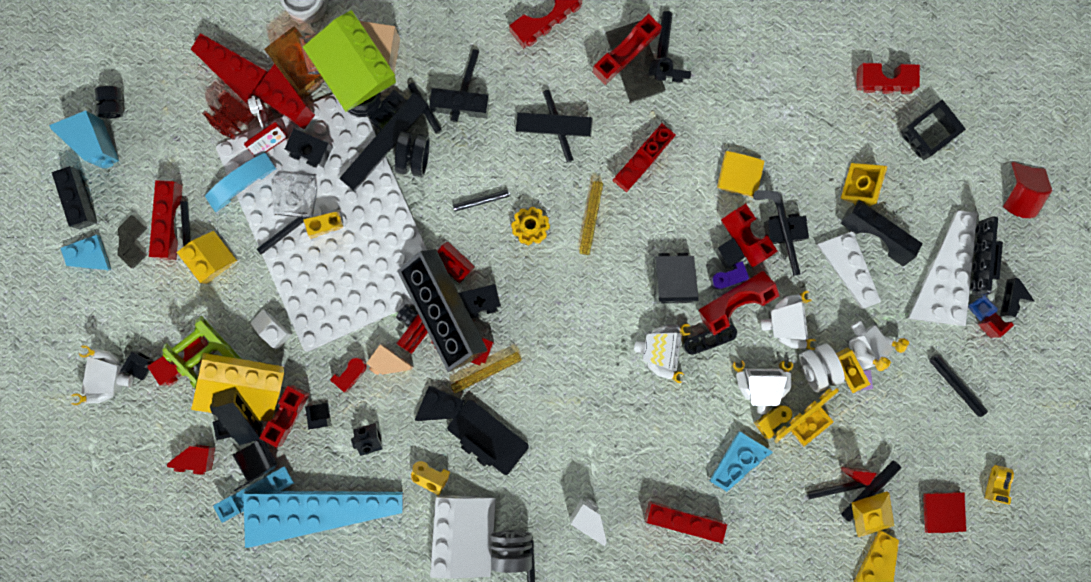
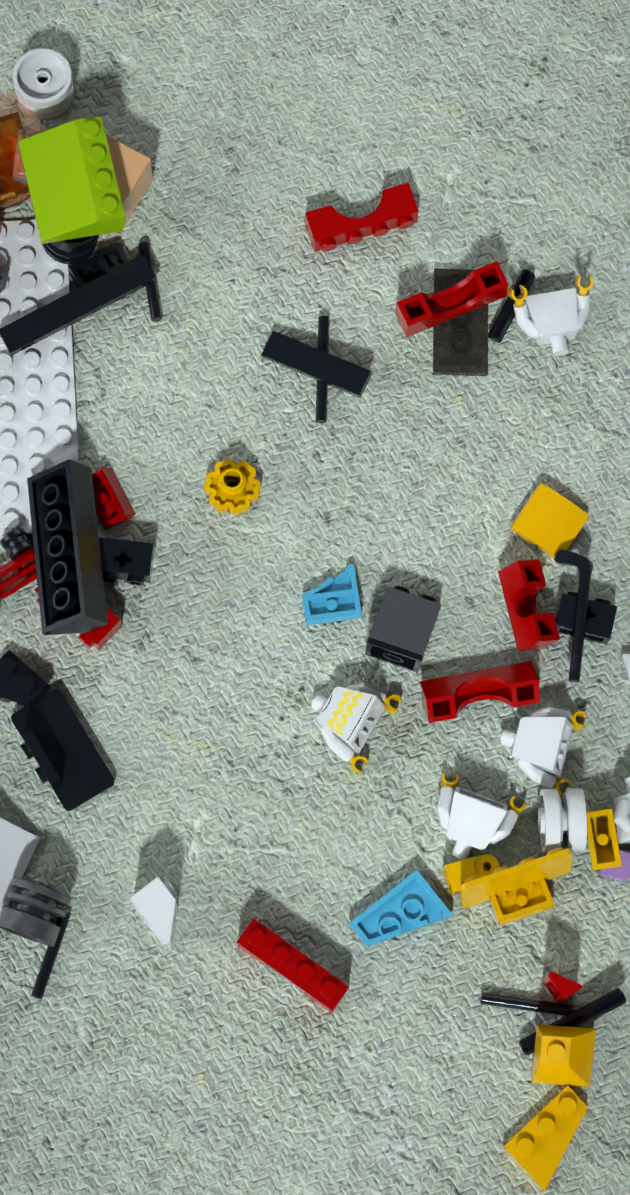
camera: 20 degrees right, 10 degrees down
black wheel [395,131,430,177] -> none
black arch [429,88,490,119] -> none
black bar [450,49,479,123] -> none
clear yellow axle [450,352,522,393] -> none
black bar [453,190,509,212] -> none
clear yellow axle [579,181,603,256] -> none
red slope [612,123,676,193] -> none
black plate [648,57,691,83] -> none
black beam [683,324,737,355] -> none
dark purple leg [711,261,749,290] -> none
black panel [714,238,745,269] -> none
none -> medium azure wing [302,565,362,625]
none -> white torso [508,275,594,356]

